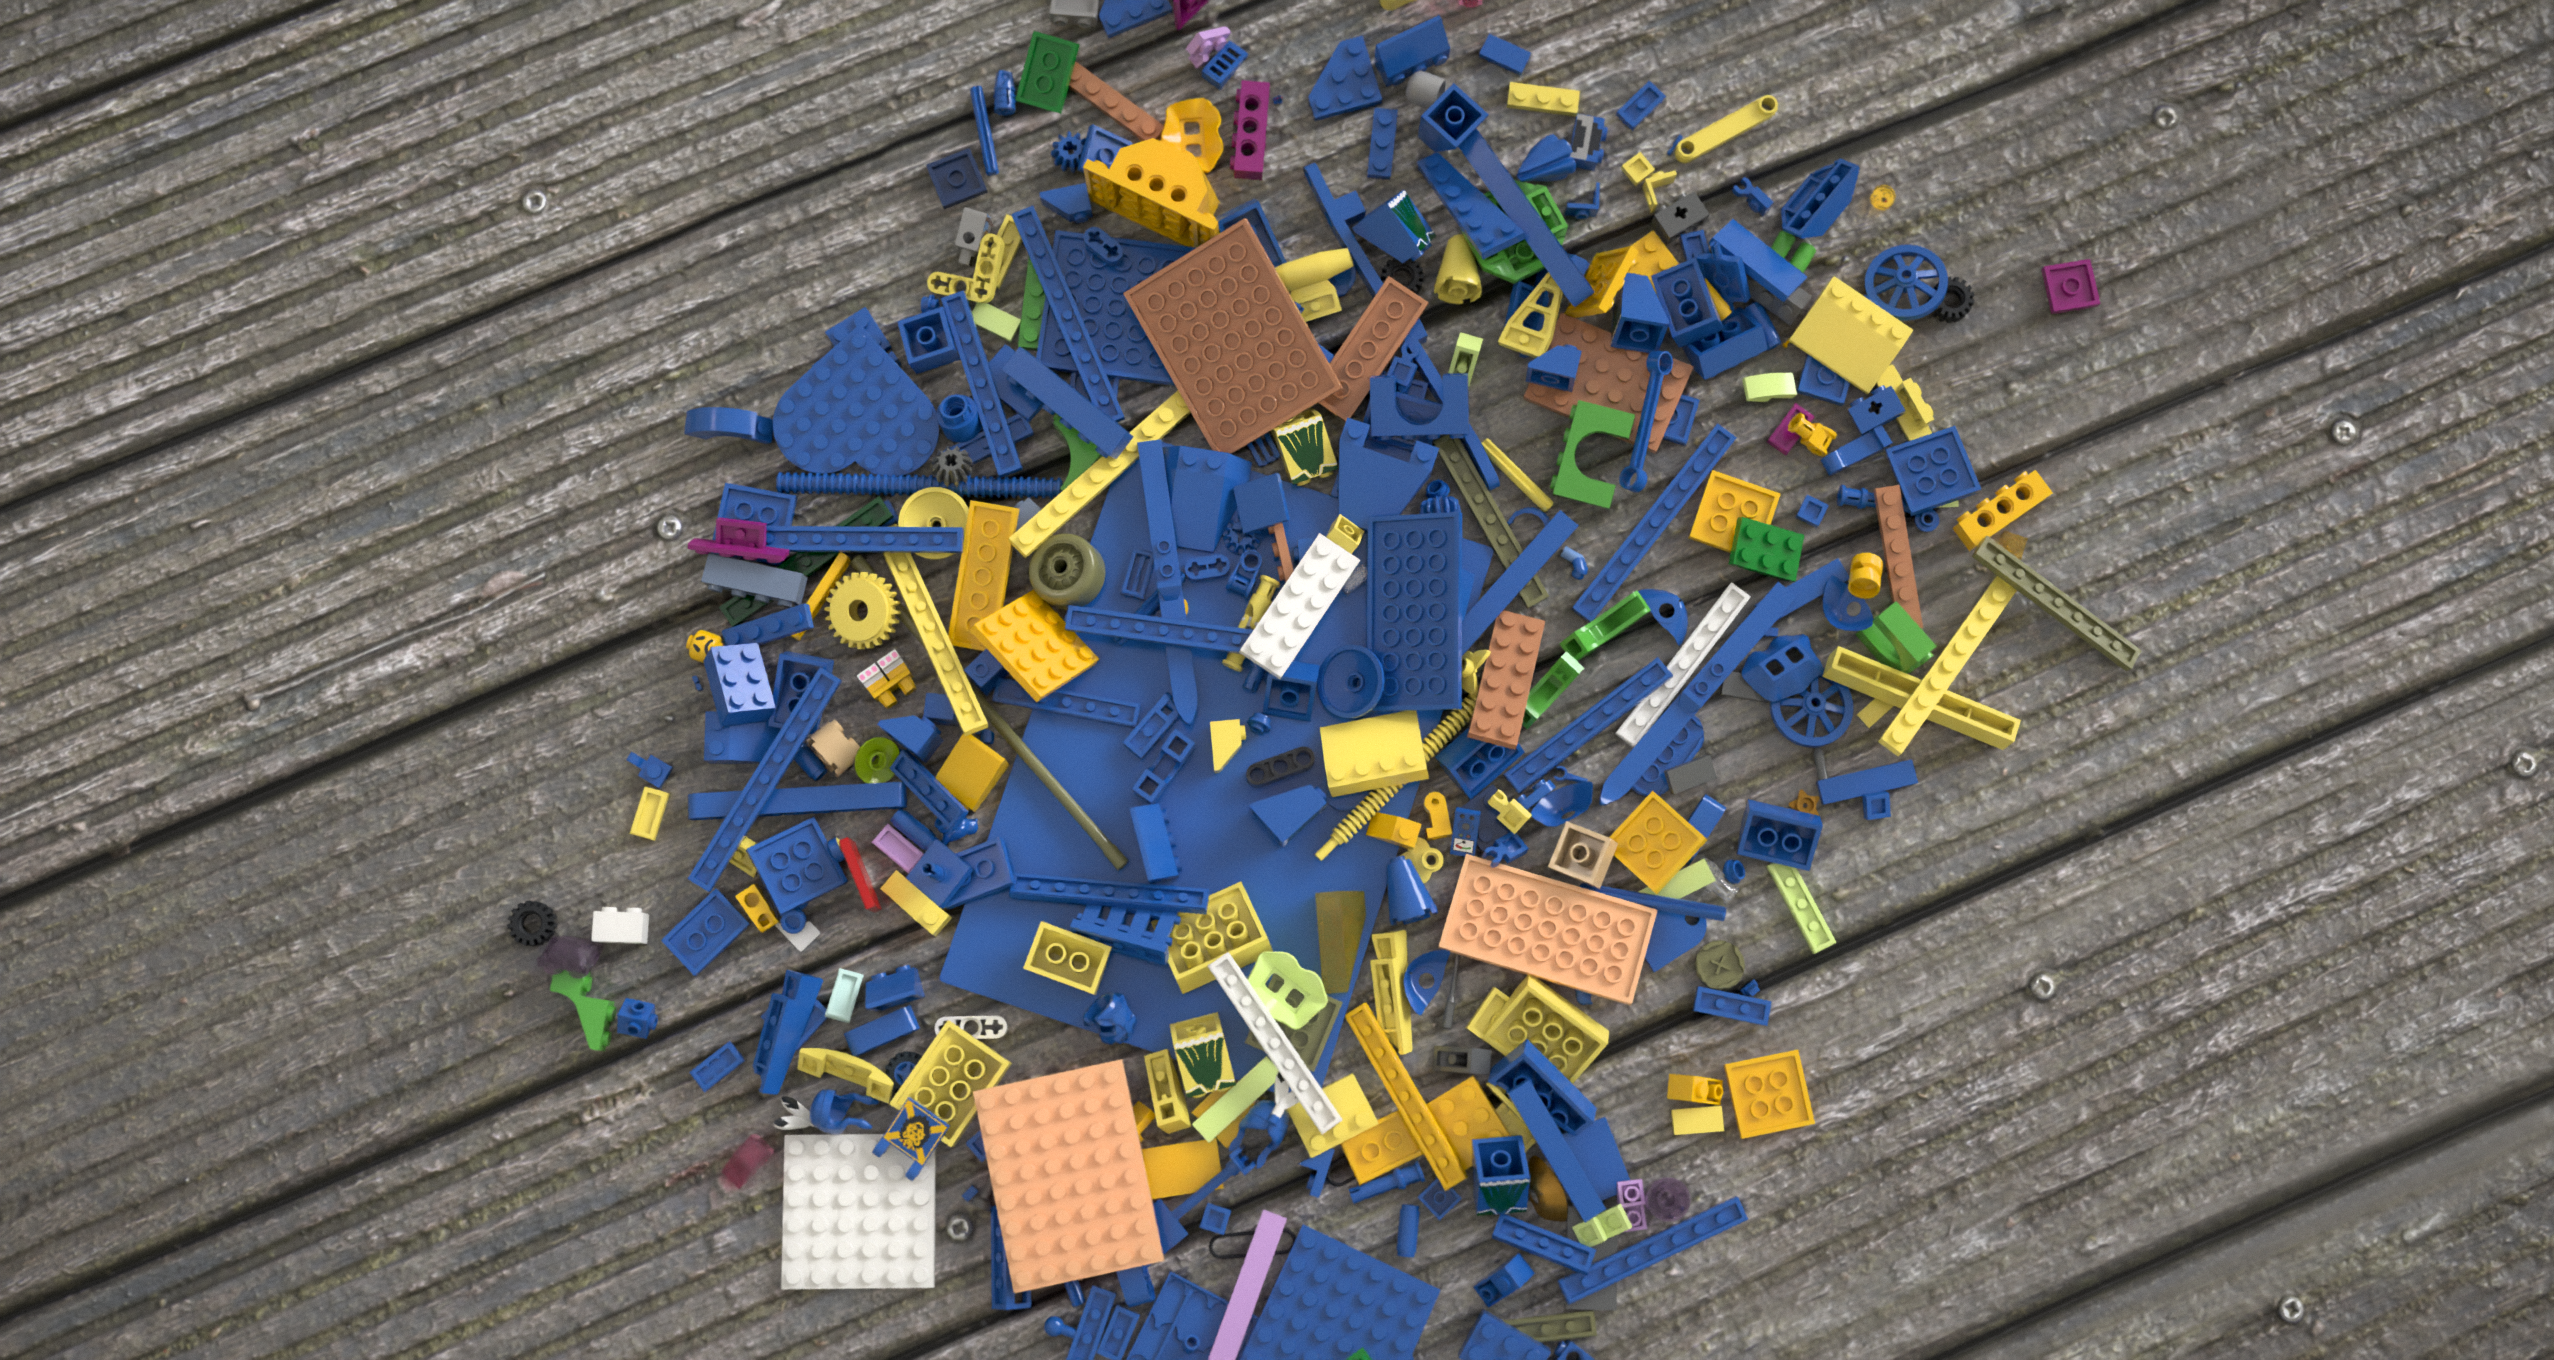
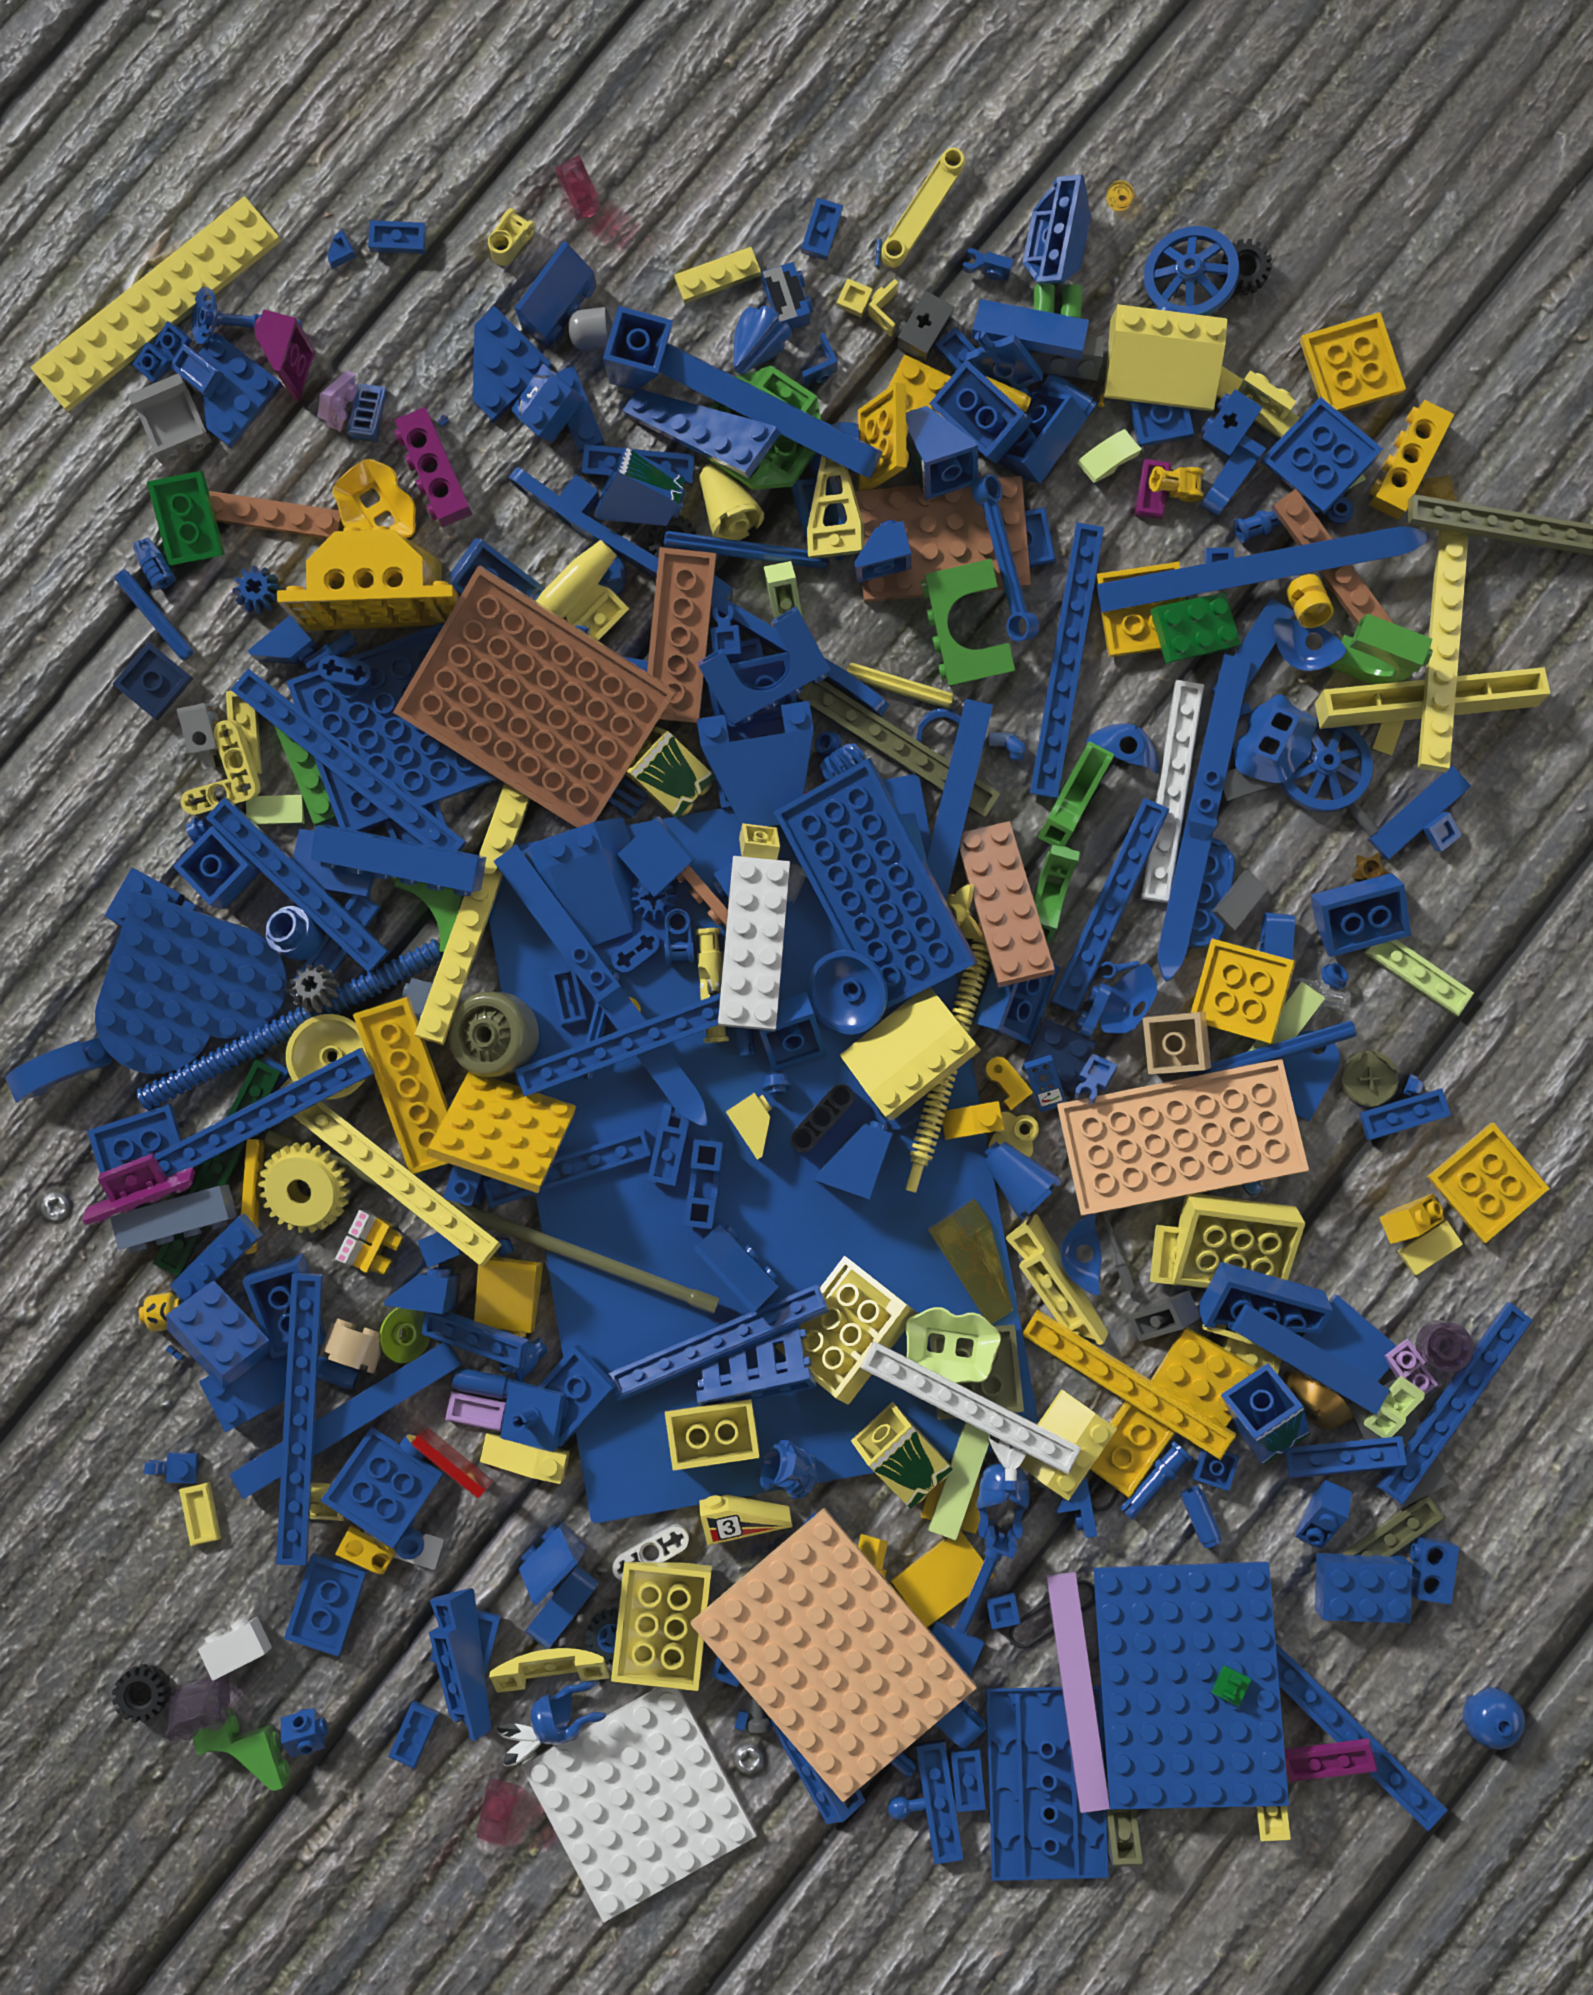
camera: 25 degrees left, 5 degrees up
light aqua tile [825,968,863,1023] -> none
flag [872,1097,950,1181] -> none
blue plate [1078,124,1133,173] -> none
light yellow slope [1144,1049,1191,1134] -> none
blue tile [1479,34,1531,76] -> none
light yellow plate [1487,790,1532,834] -> none
magenta plate [2041,259,2100,314] -> none
none -> blue axle [303,630,358,672]
none -> blue slope [511,363,585,443]
none -> blue plate [582,444,695,484]
none -> blue axle [664,531,829,569]
none -> light yellow slope [699,1494,792,1545]
none -> blue piece [1097,527,1429,613]
none -> yellow plate [1299,312,1406,412]

